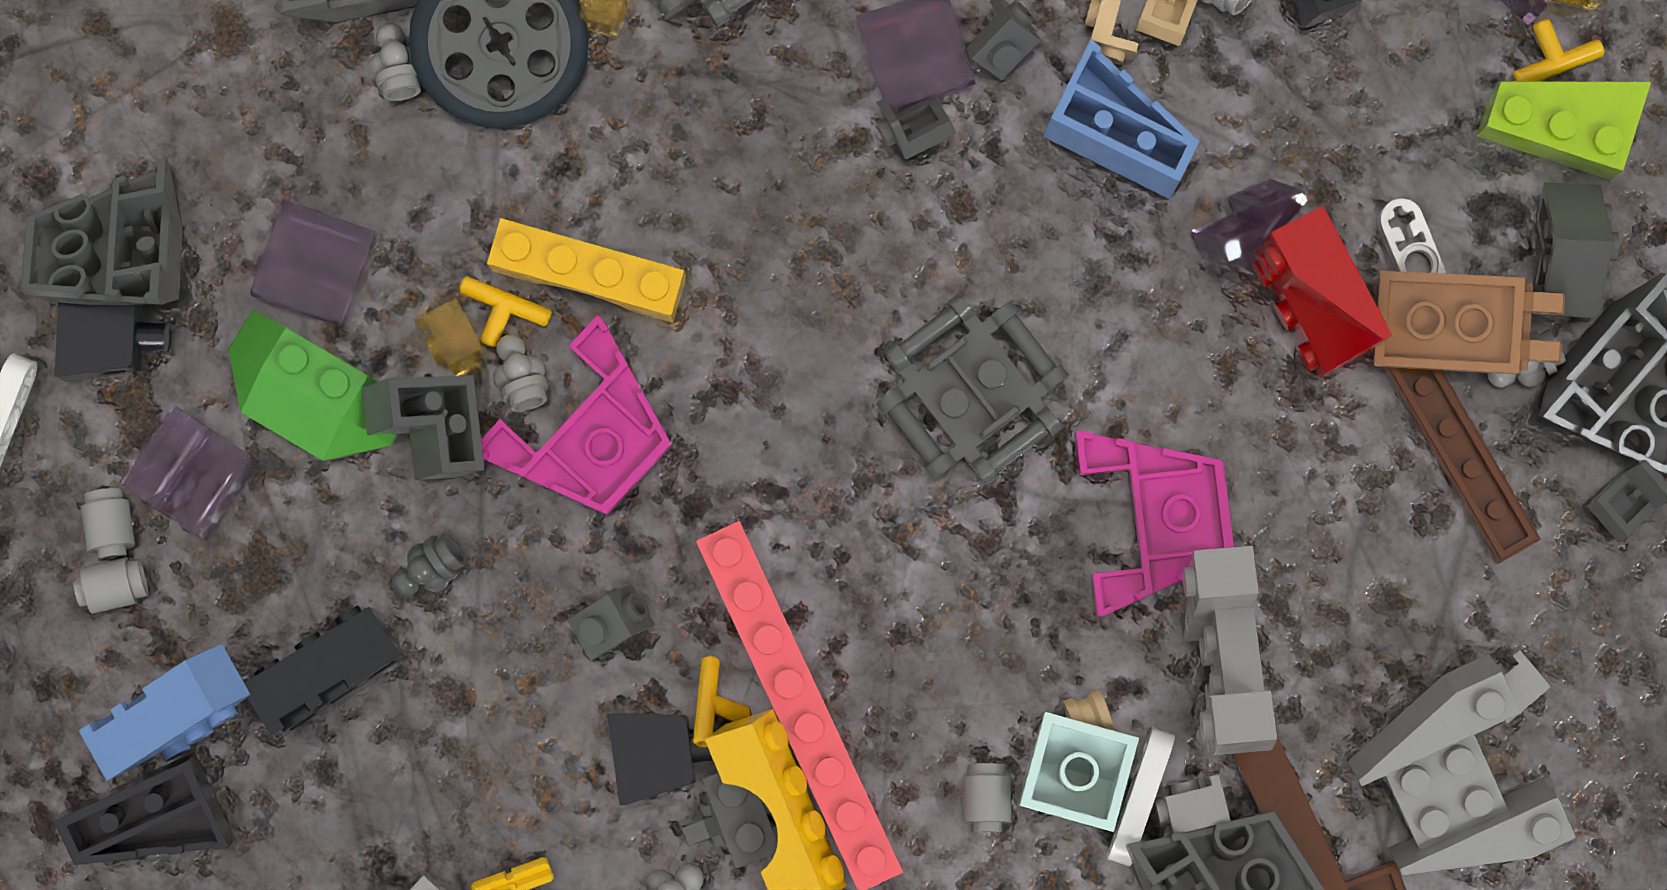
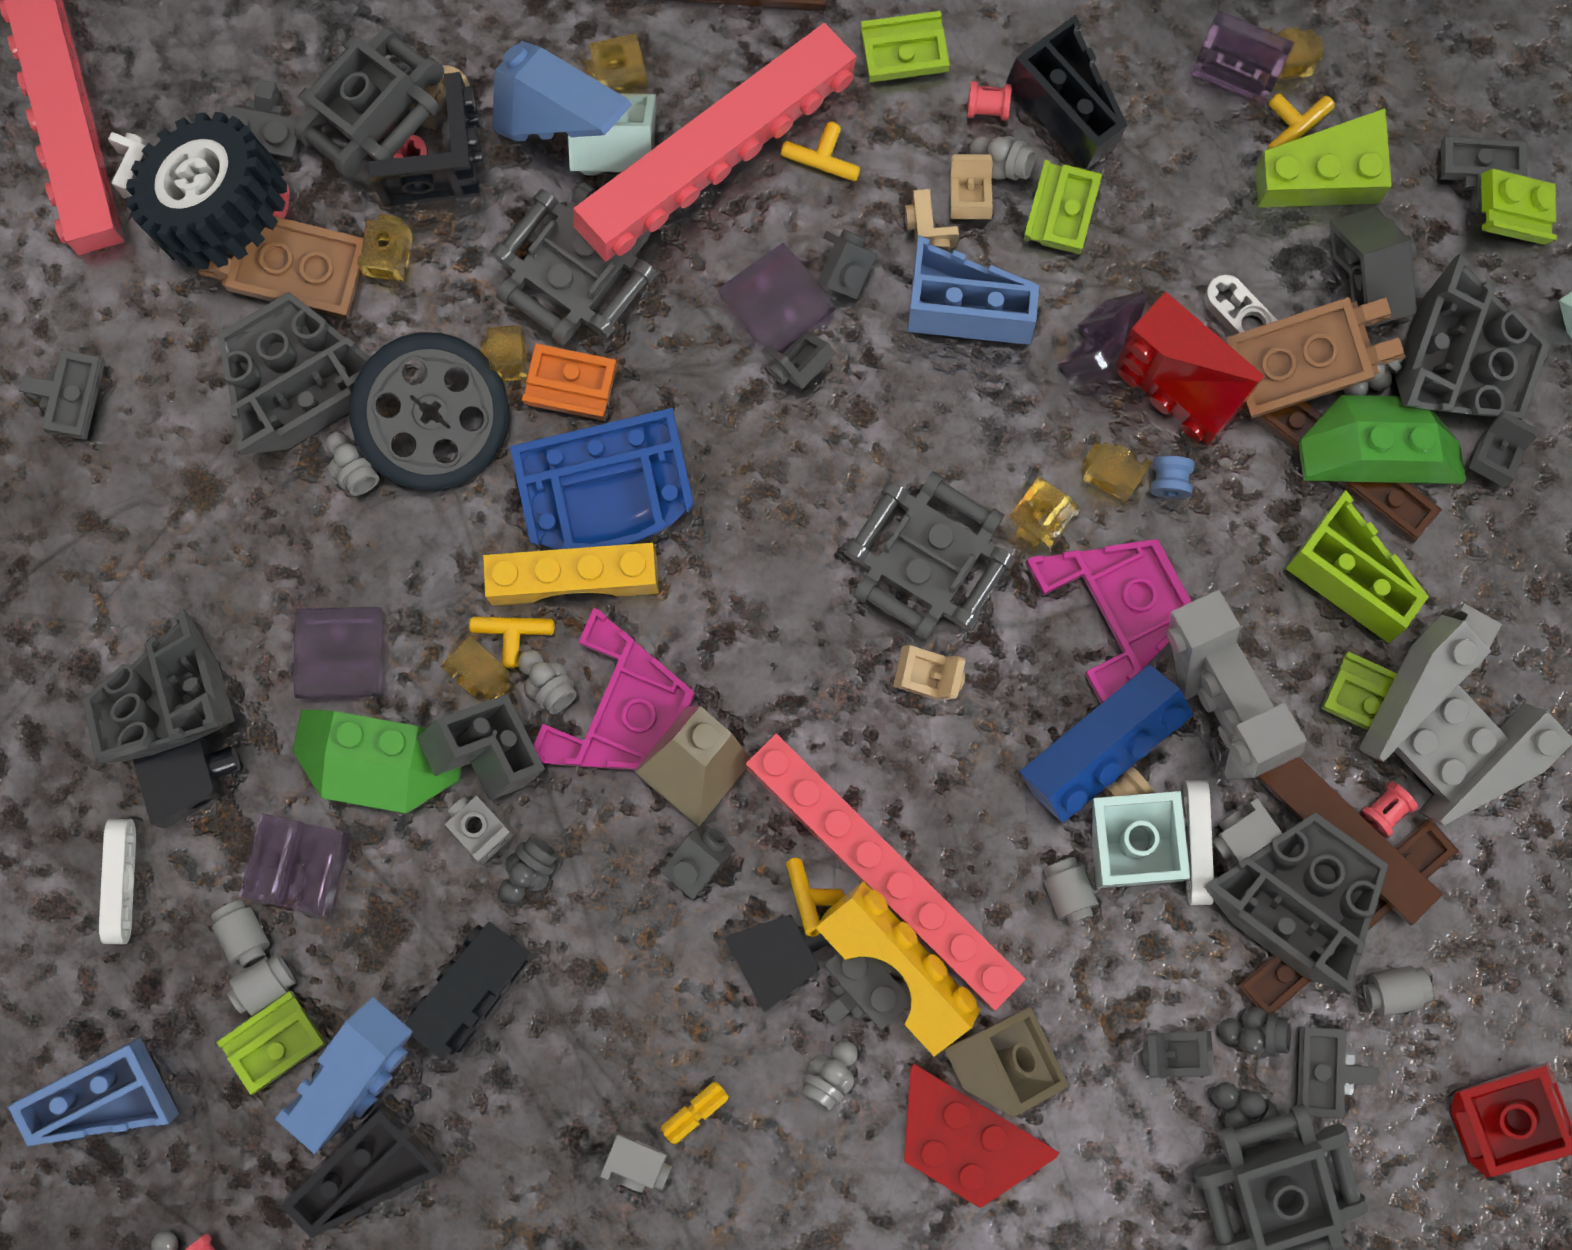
camera: 15 degrees left, 5 degrees down
none -> lime plate [216,991,327,1095]
none -> light grey brick [444,795,515,865]
none -> blue slope [510,408,694,550]
none -> orange plate [522,343,617,421]
none -> dark tan slope [634,706,750,827]
none -> tan bracket [893,645,966,700]
none -> clear yellow brick [1009,476,1081,548]
none -> blue brick [1019,664,1193,823]
none -> lime plate [1023,160,1102,255]
none -> clear yellow brick [1082,441,1152,506]
none -> medium blue wheel [1150,456,1195,499]
none -> lime wedge [1285,490,1429,644]
none -> bright green wedge [1298,395,1466,484]
none -> lime plate [1321,651,1397,730]
none -> coral bush [1360,781,1419,838]

